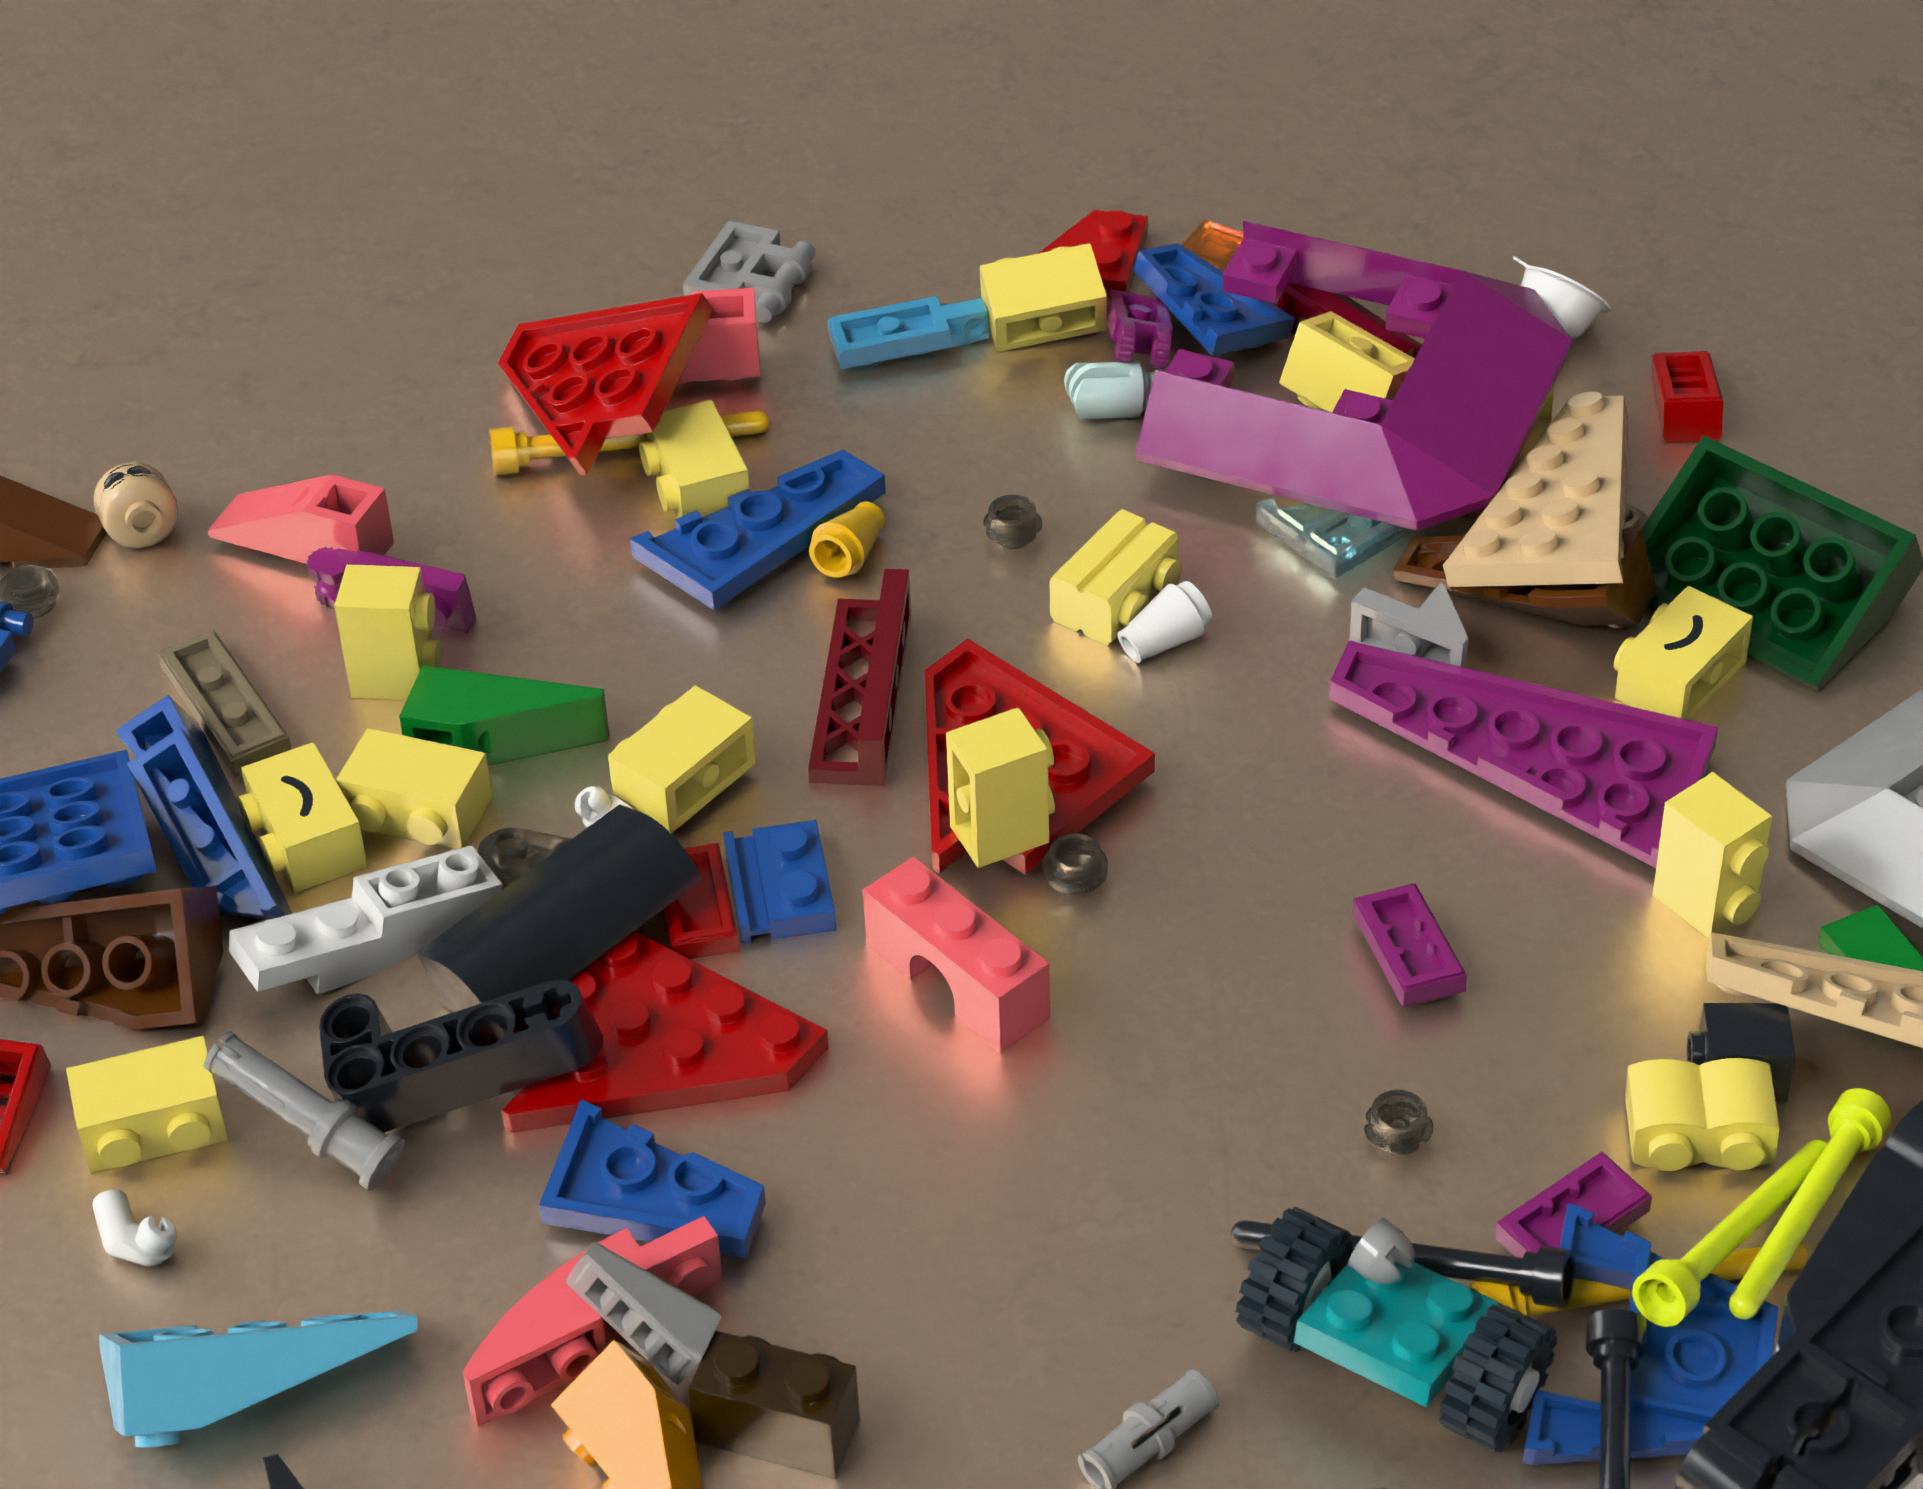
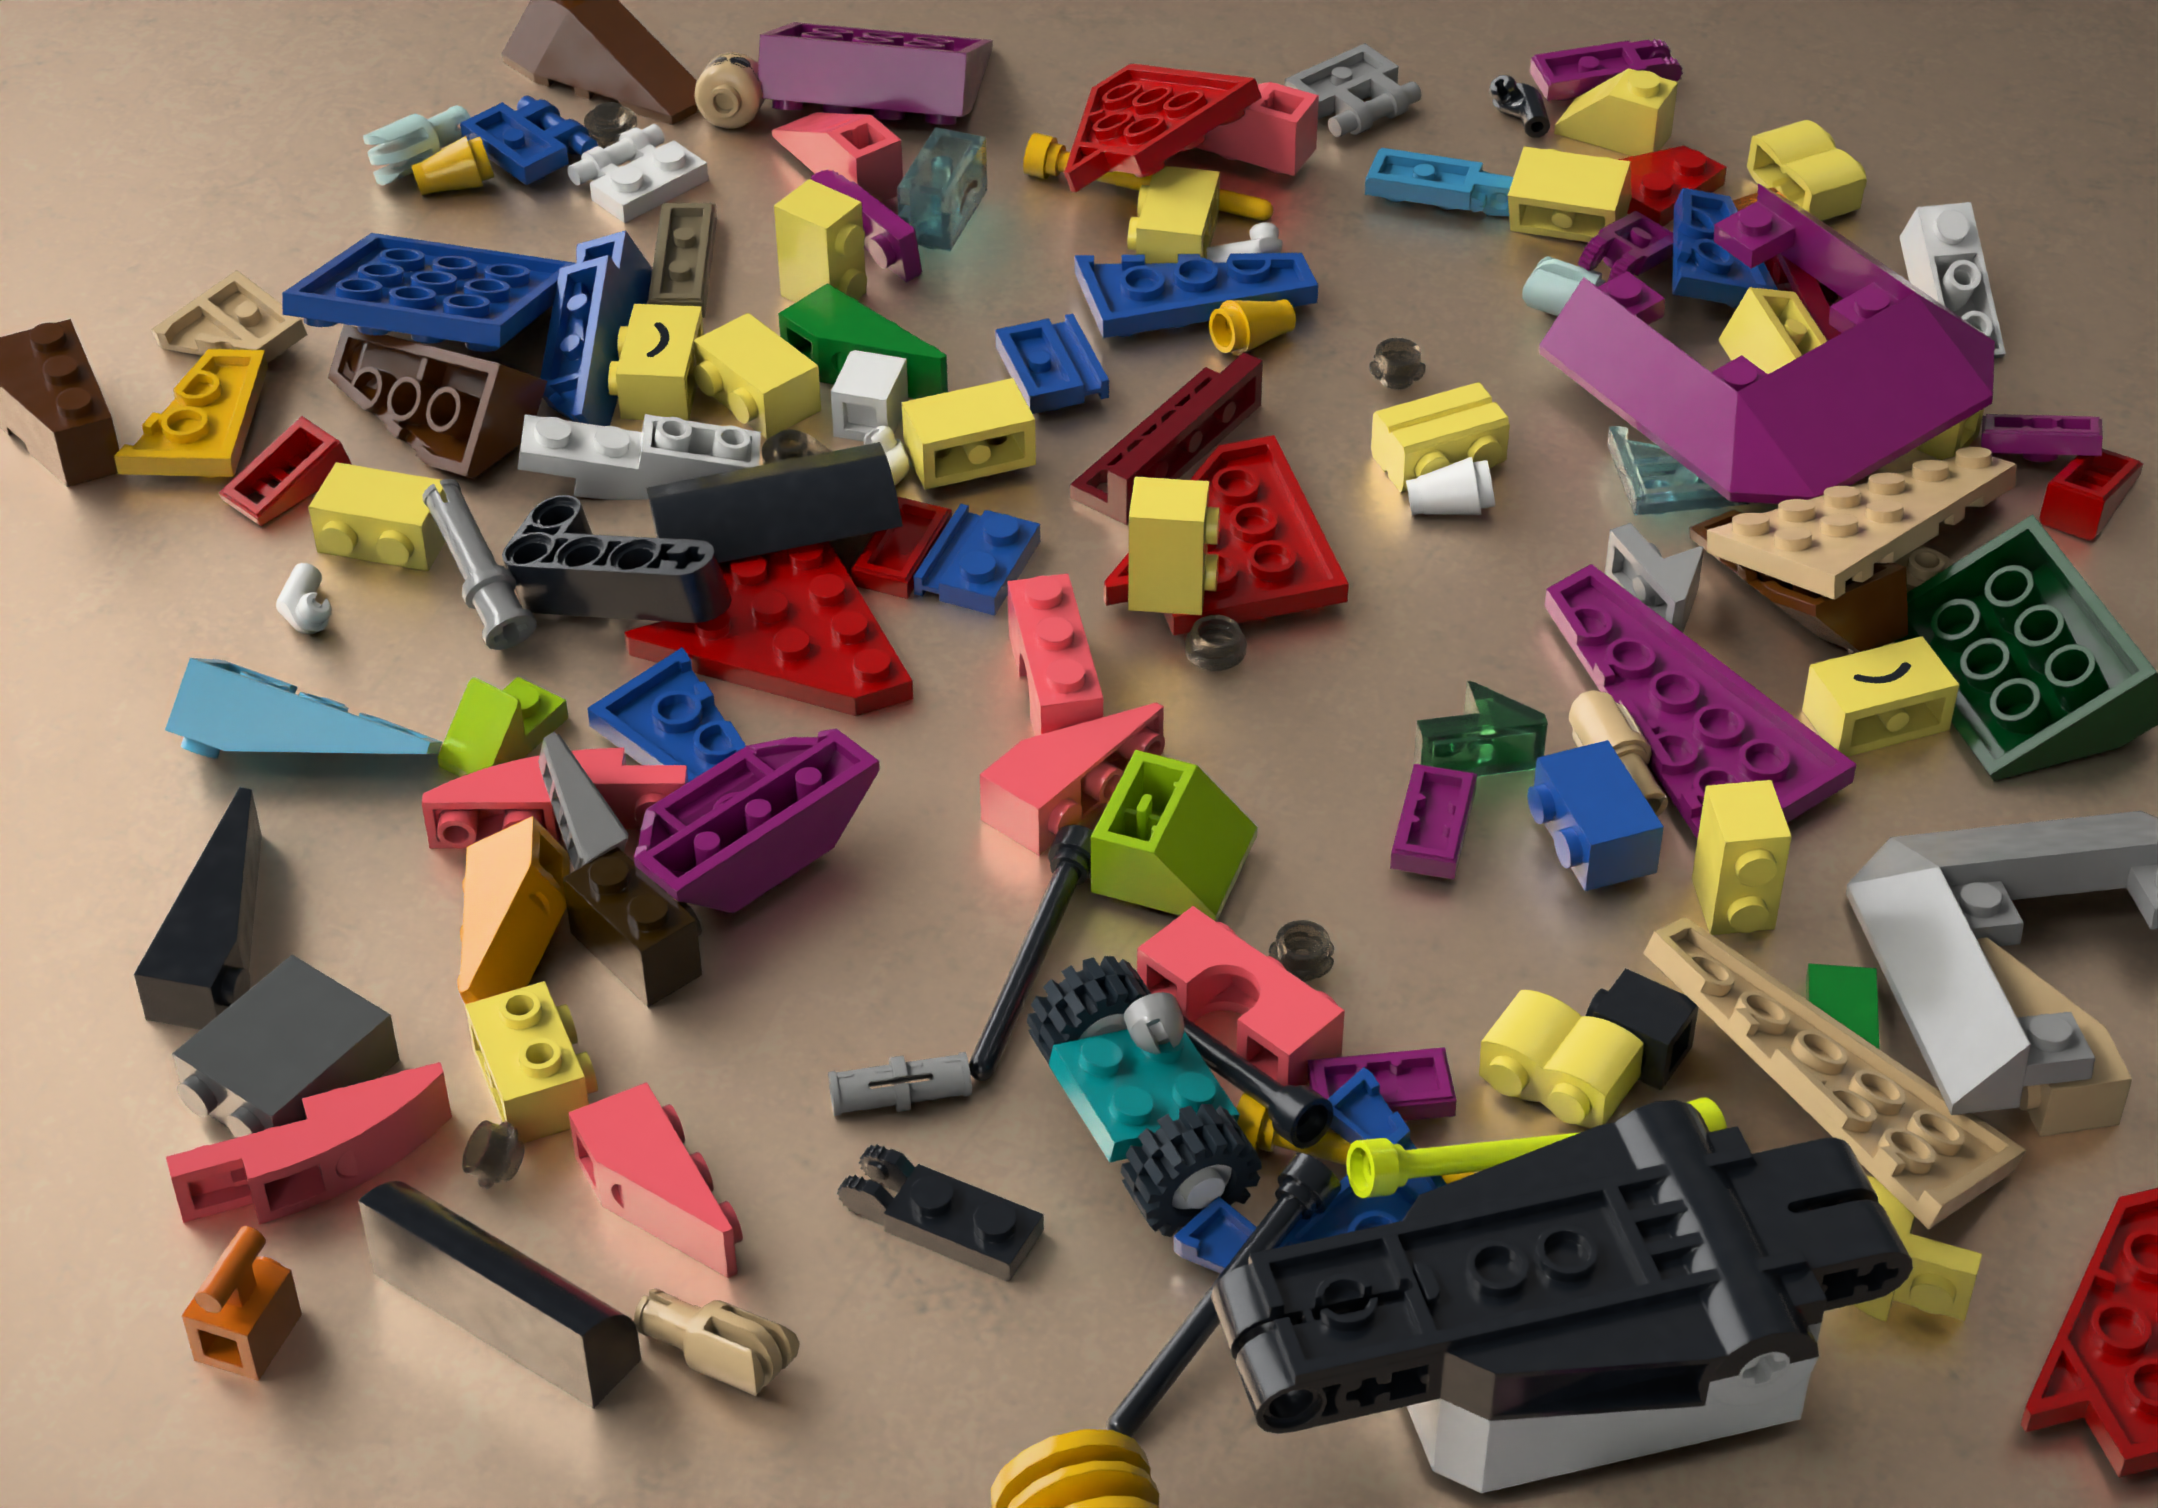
camera: 30 degrees right, 0 degrees up
white piece [1512,256,1611,339] -> none
none -> lime slope [437,677,569,777]
none -> white plate [567,124,709,223]
none -> magenta wedge [634,728,880,913]
none -> magenta slope [758,22,993,125]
none -> white panel [831,350,908,441]
none -> clear light blue brick [897,127,988,251]
none -> black piece [969,825,1093,1081]
none -> coral slope [980,702,1165,855]
none -> blue plate [995,313,1109,414]
none -> lime slope [1091,750,1258,922]
none -> coral arch [1137,906,1345,1087]
none -> white arm [1207,222,1283,263]
none -> clear green slope [1413,681,1548,777]
none -> black arm [1489,75,1550,138]
none -> blue brick [1527,740,1664,891]
none -> magenta hinge [1530,39,1683,101]
none -> light yellow slope [1554,68,1678,156]
none -> tan arm [1569,690,1668,817]
none -> light yellow brick [1747,120,1867,221]
none -> white slope [1899,202,2006,358]
none -> magenta plate [1981,414,2103,462]

